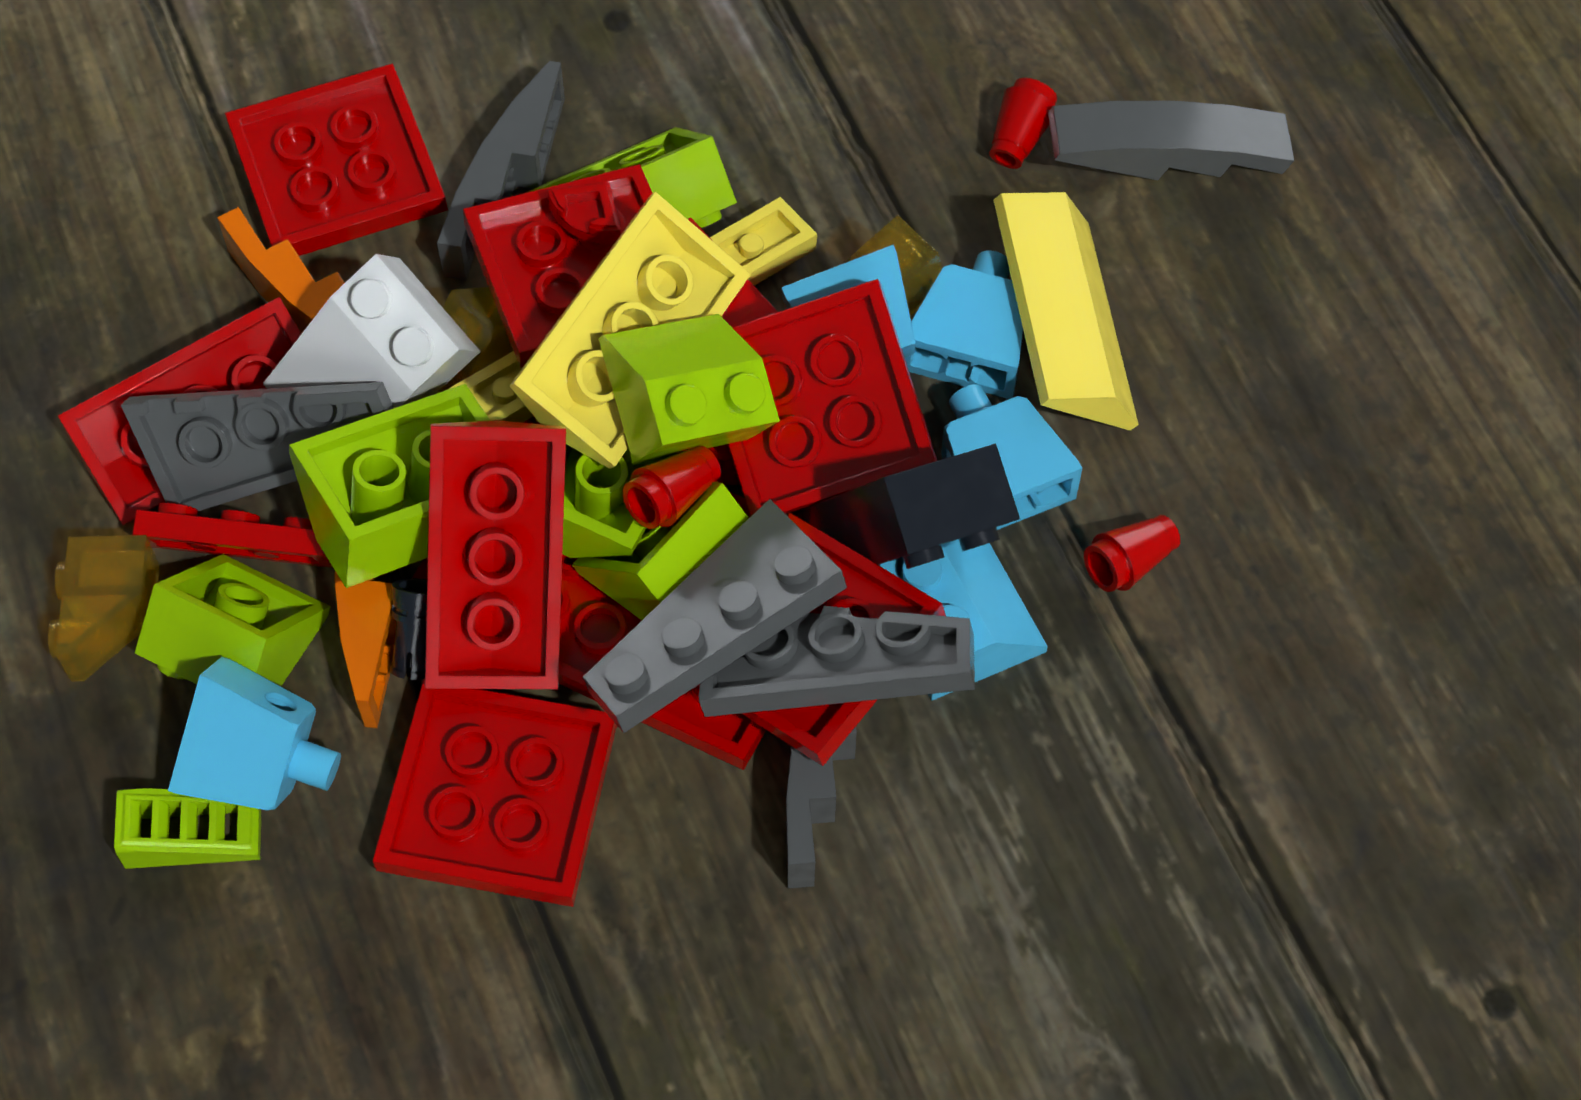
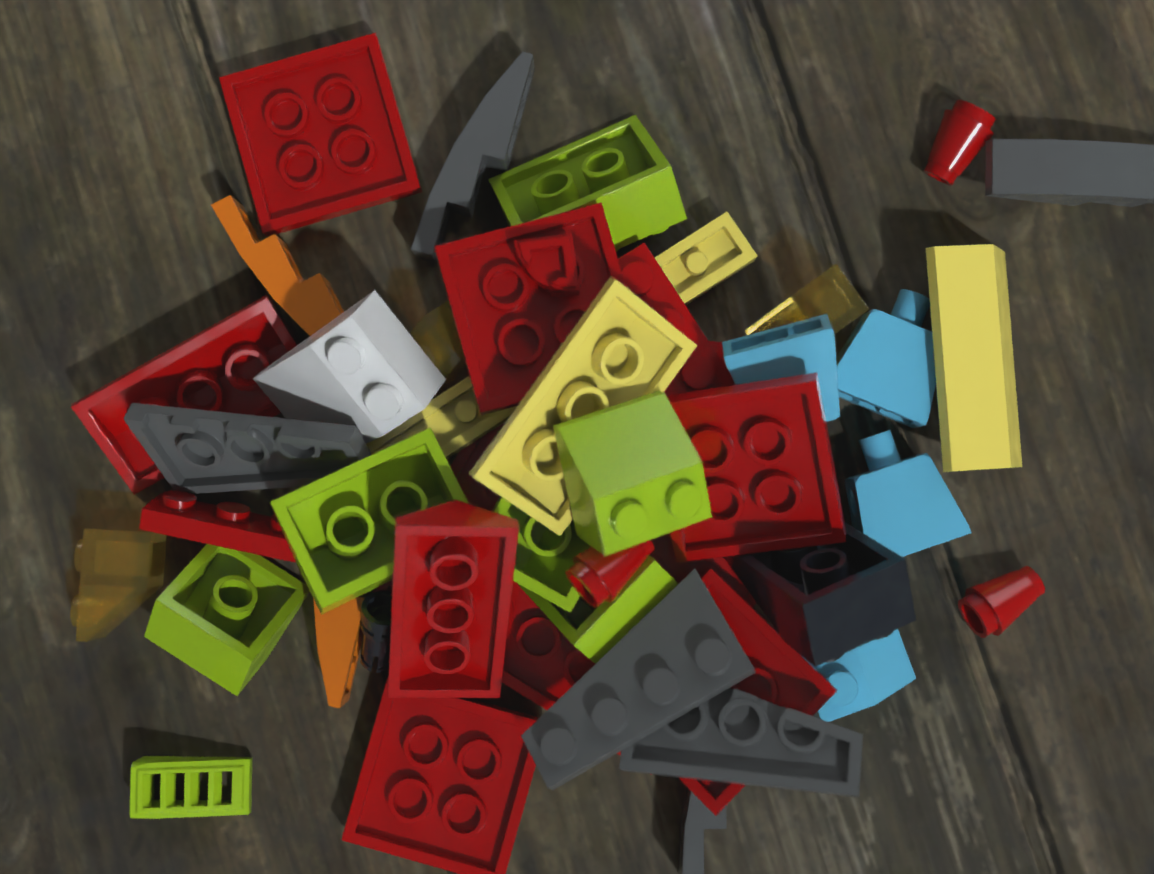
camera: 10 degrees right, 25 degrees up
medium azure torso [168,657,341,810] -> none

